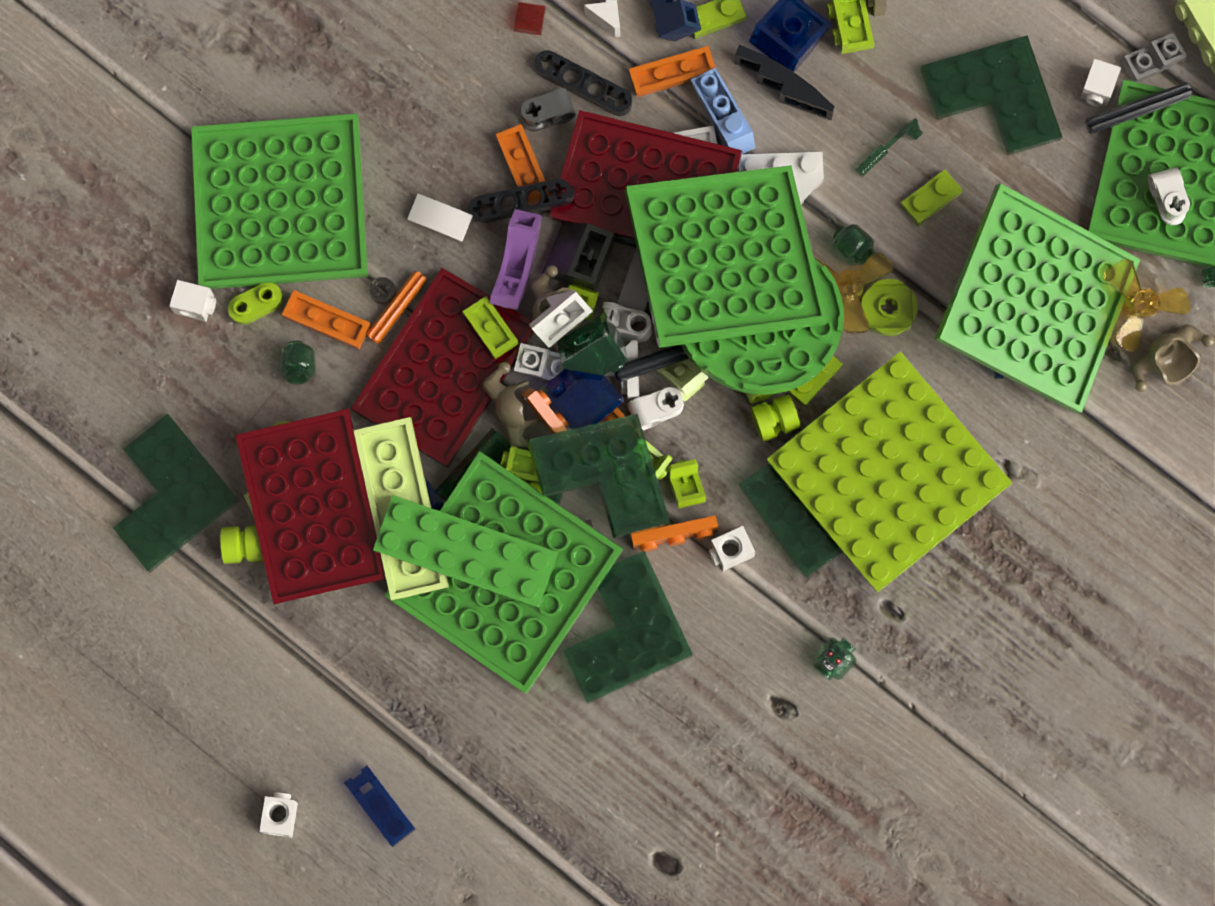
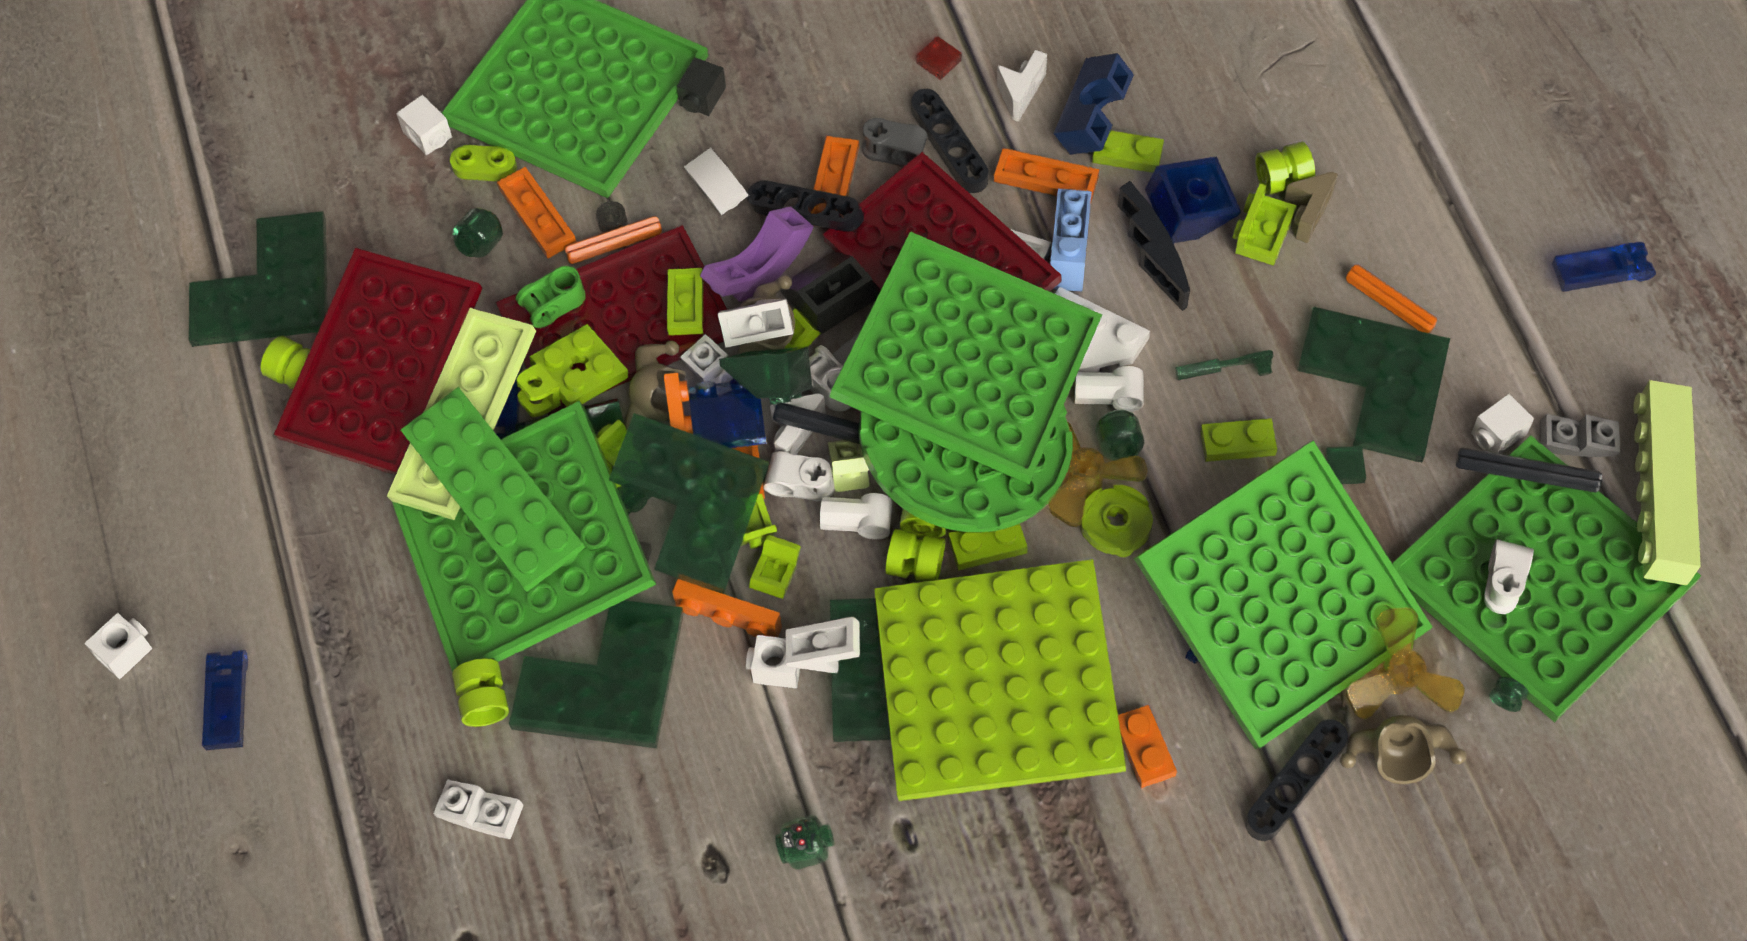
camera: 30 degrees right, 15 degrees down
none -> white slope [433,780,524,839]
none -> lime wheel [452,658,509,727]
none -> bright green piece [516,266,586,328]
none -> lime plate [517,324,628,417]
none -> pearl dark grey brick [677,57,726,116]
none -> white slope [785,617,860,673]
none -> white piece [820,493,893,539]
none -> white piece [1075,366,1144,412]
none -> orange plate [1118,705,1177,788]
none -> black beam [1246,719,1348,841]
none -> clear green tile [1325,446,1366,484]
none -> orange axle [1346,264,1437,335]

